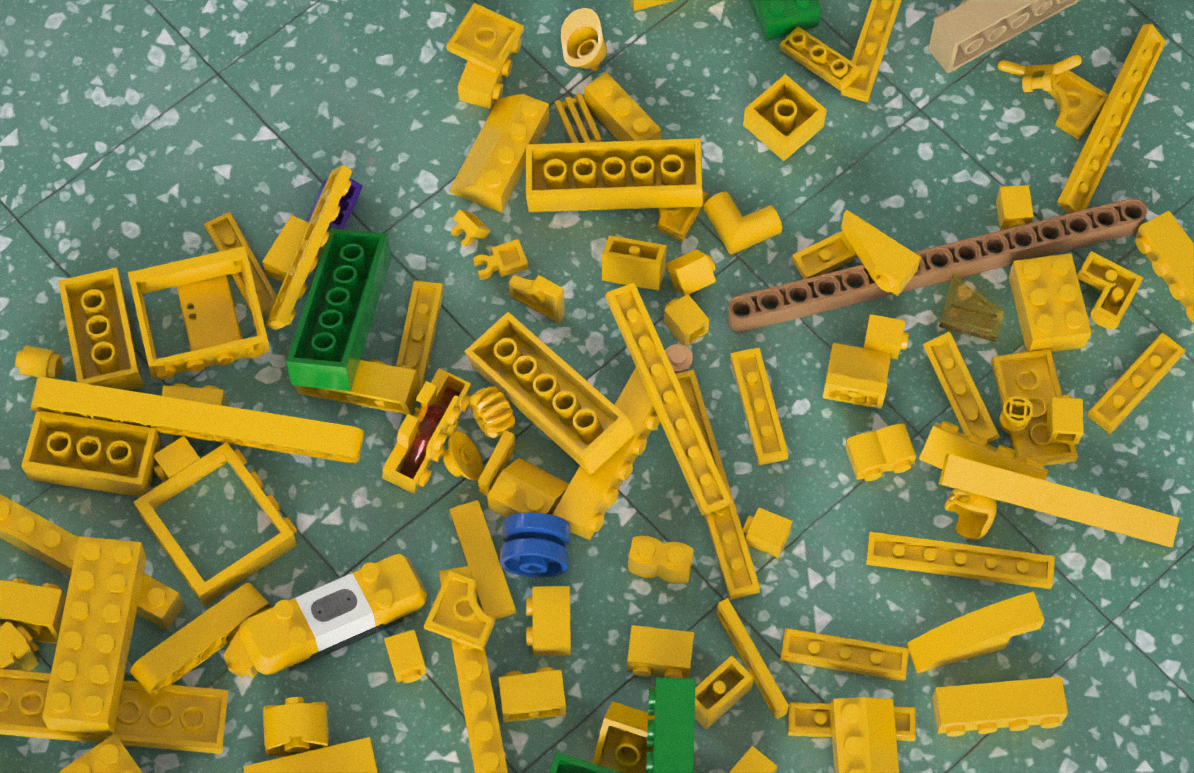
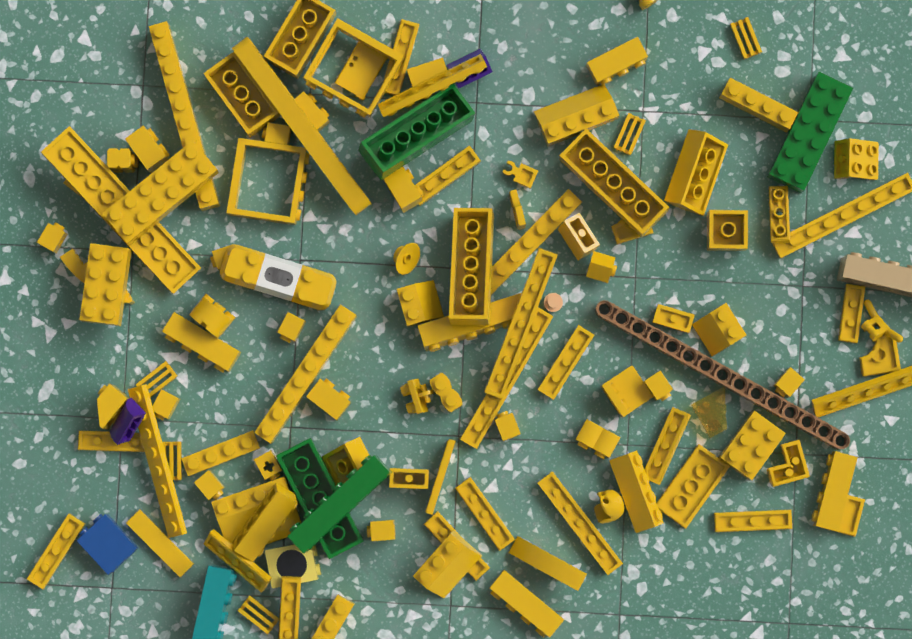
camera: 45 degrees right, 20 degrees up
yellow brick [15,345,63,378] -> none
yellow beam [130,583,271,696] -> none
yellow piece [382,368,472,494] -> none
yellow tile [424,569,495,651] -> none
yellow tile [446,3,524,74] -> none
yellow tile [449,500,516,620] -> none
yellow tile [451,209,491,246] -> none
yellow gear [469,386,515,439] -> none
yellow tile [478,430,516,496] -> none
blue wheel [500,512,570,578] -> none
yellow brick [526,586,571,656] -> none
yellow piece [561,8,607,71] -> none
yellow brick [584,72,662,141] -> none
yellow brick [627,625,694,678] -> none
yellow brick [663,294,709,347] -> none
yellow brick [703,192,782,256] -> none
yellow slope [841,210,921,296] -> none
yellow tile [939,454,1180,547] -> none
yellow wheel [999,396,1033,435] -> none
yellow brick [1047,395,1084,444] -> none
none -> yellow hips [400,378,434,414]
none -> yellow plate [491,189,582,295]
none -> yellow slope [664,129,728,216]
none -> yellow slope [692,303,746,357]
none -> yellow tile [838,284,866,344]

